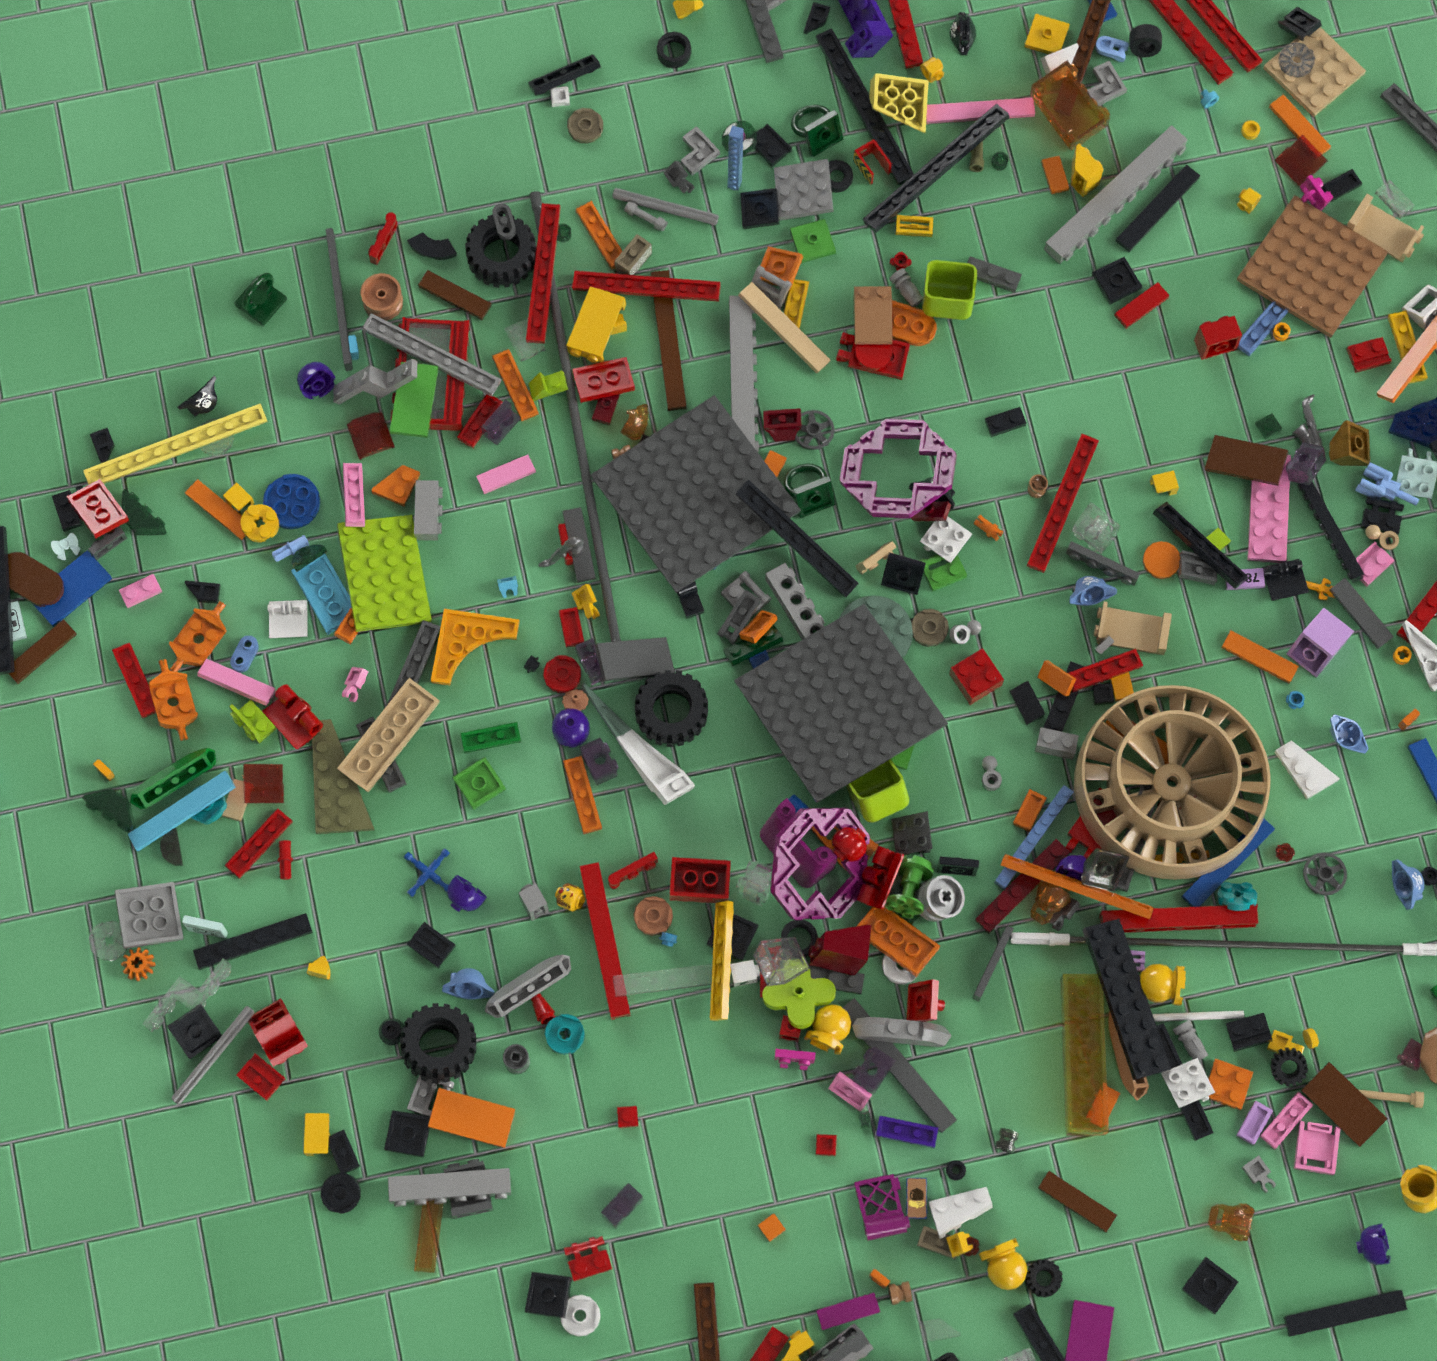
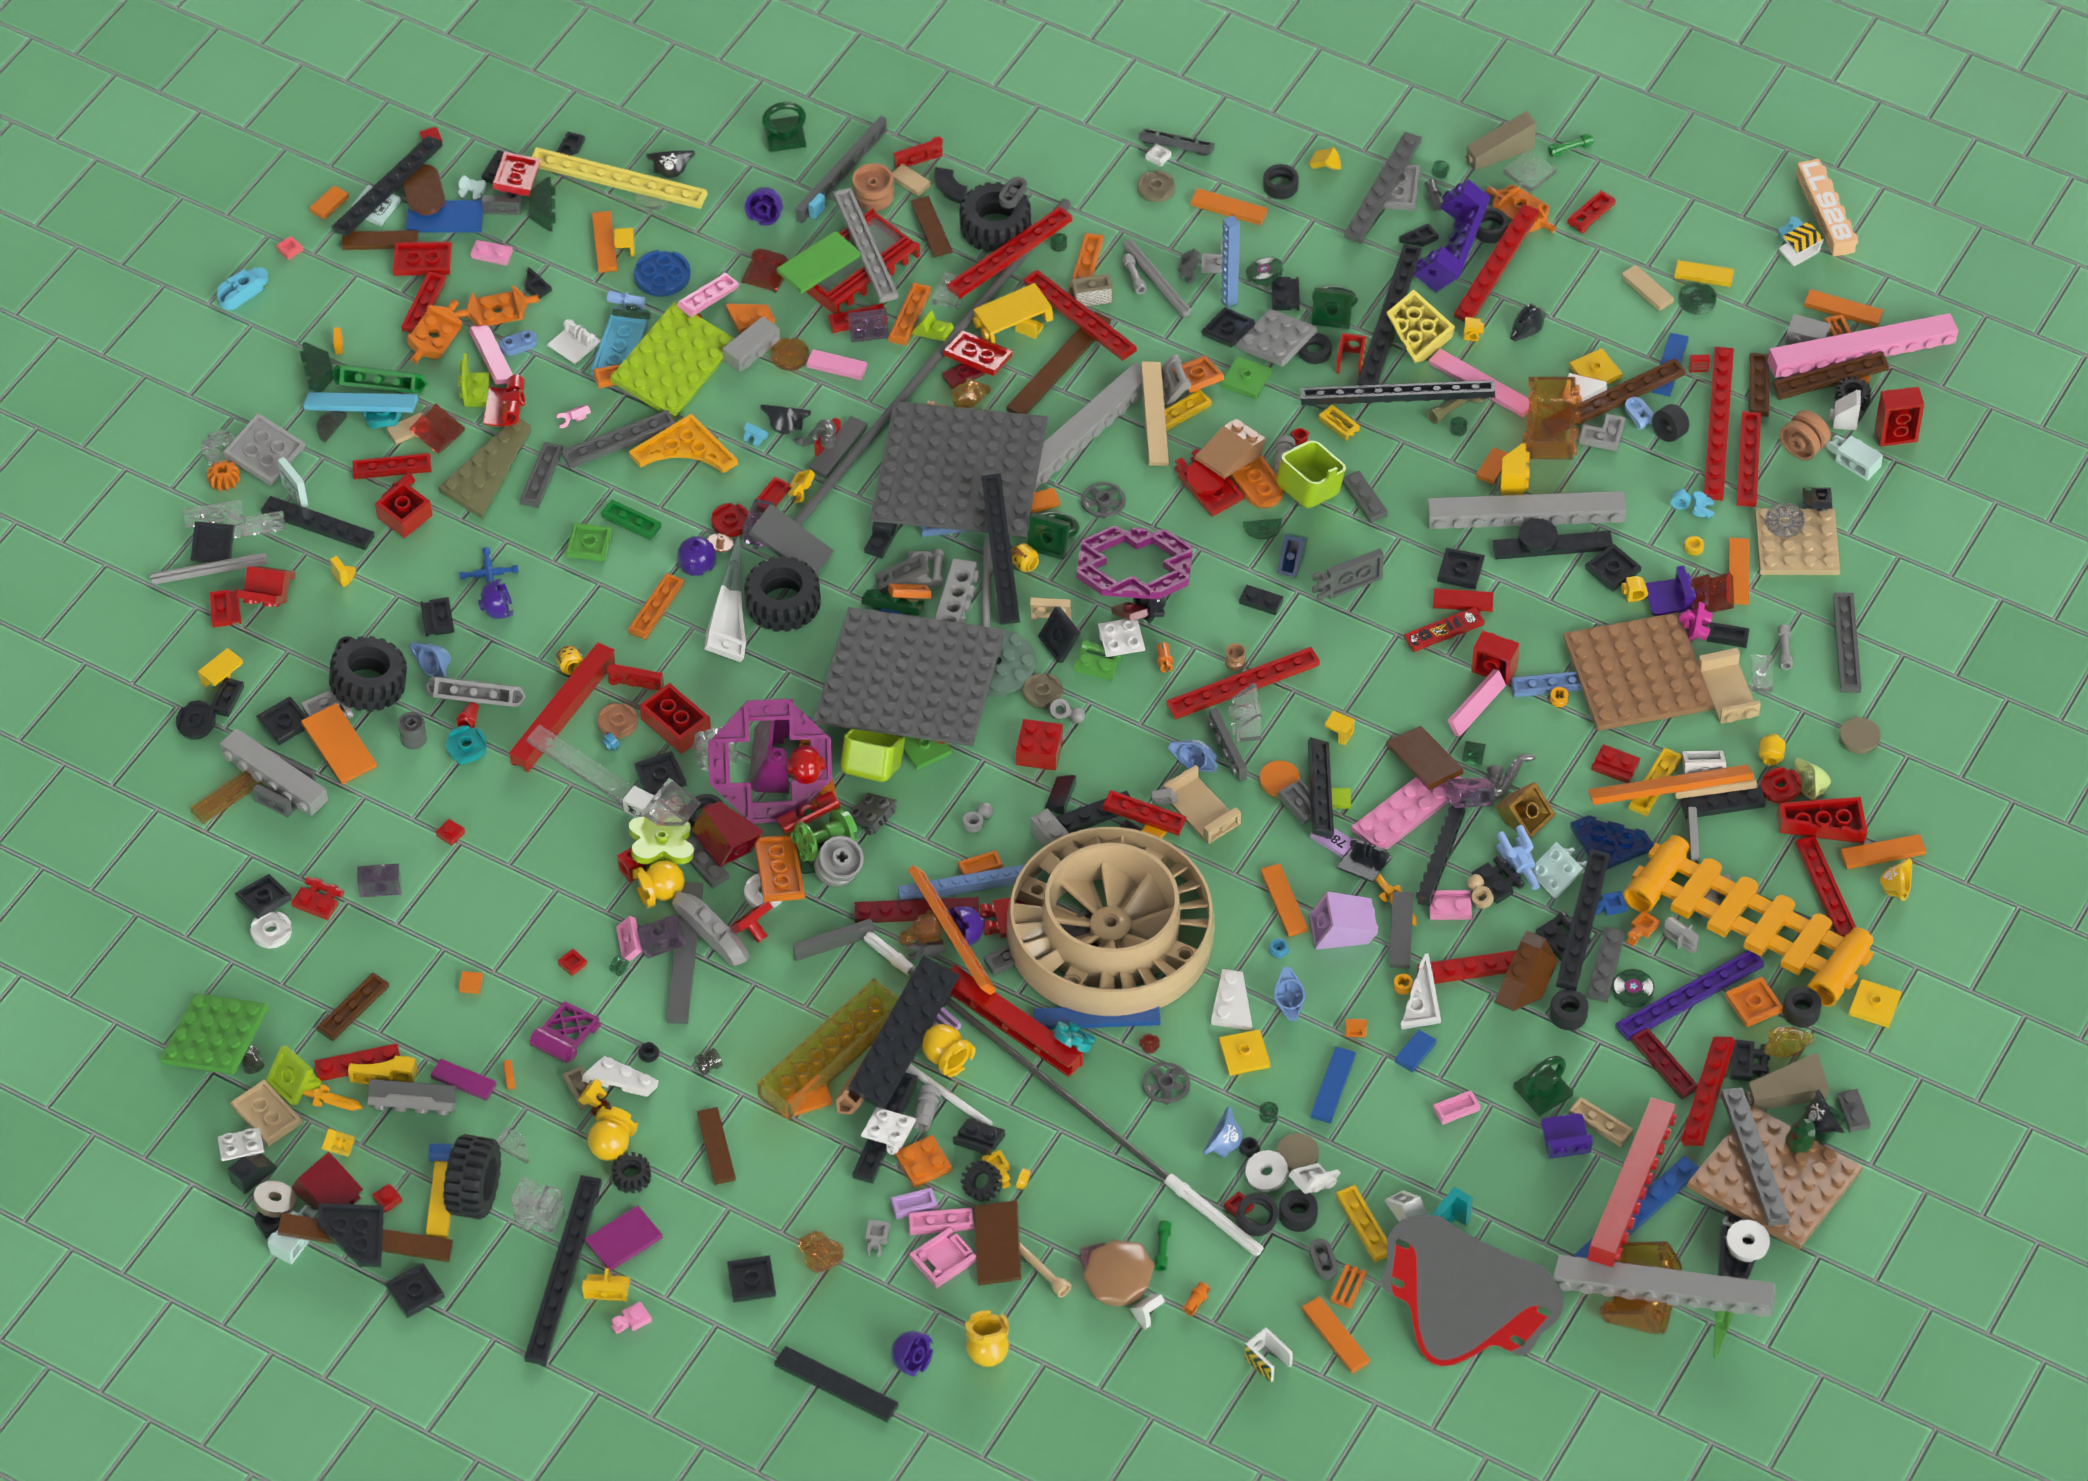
camera: 45 degrees right, 20 degrees down
yellow plate [241,504,279,543] -> none
light grey bracket [333,359,417,405] -> none
tan plate [337,678,440,793] -> none
light grey brick [519,883,549,921] -> none
black plate [523,655,540,673] -> none
clear purple brick [580,738,619,786] -> none
yellow plate [710,901,734,1021] -> none
dark red slope [763,408,802,442] -> none
dark pink plate [775,1049,816,1070] -> none
dark purple plate [876,1116,939,1148] -> none
medium nougat wheel [888,1281,912,1305] -> none
medium nougat tile [906,1178,927,1219] -> none
black plate [937,856,979,876] -> none
orange tile [1037,661,1076,696] -> none
clear smoke slope [1081,848,1130,892] -> none
none -> red brick [375,481,433,538]
none -> red plate [393,242,452,276]
none -> black hat [761,405,811,434]
none -> clear orange tile [771,338,809,371]
none -> tan tile [892,164,931,196]
none -> light grey piece [982,537,1011,627]
none -> yellow head [1011,543,1039,573]
none -> orange tile [1191,188,1268,225]
none -> yellow plate [1219,1029,1270,1076]
none -> clear green plate [1243,518,1282,539]
none -> clear green bush [1259,1102,1279,1123]
none -> slope [1277,533,1308,578]
none -> dark grey tile [1312,548,1384,601]
none -> tile [1404,607,1485,652]
none -> bright pink tile [1447,669,1506,737]
none -> black tile [1518,518,1558,553]
none -> black plate [1585,544,1642,592]
none -> dark purple bracket [1646,566,1696,616]
none -> medium azure piece [1691,491,1715,519]
none -> light grey bar [1778,625,1793,670]

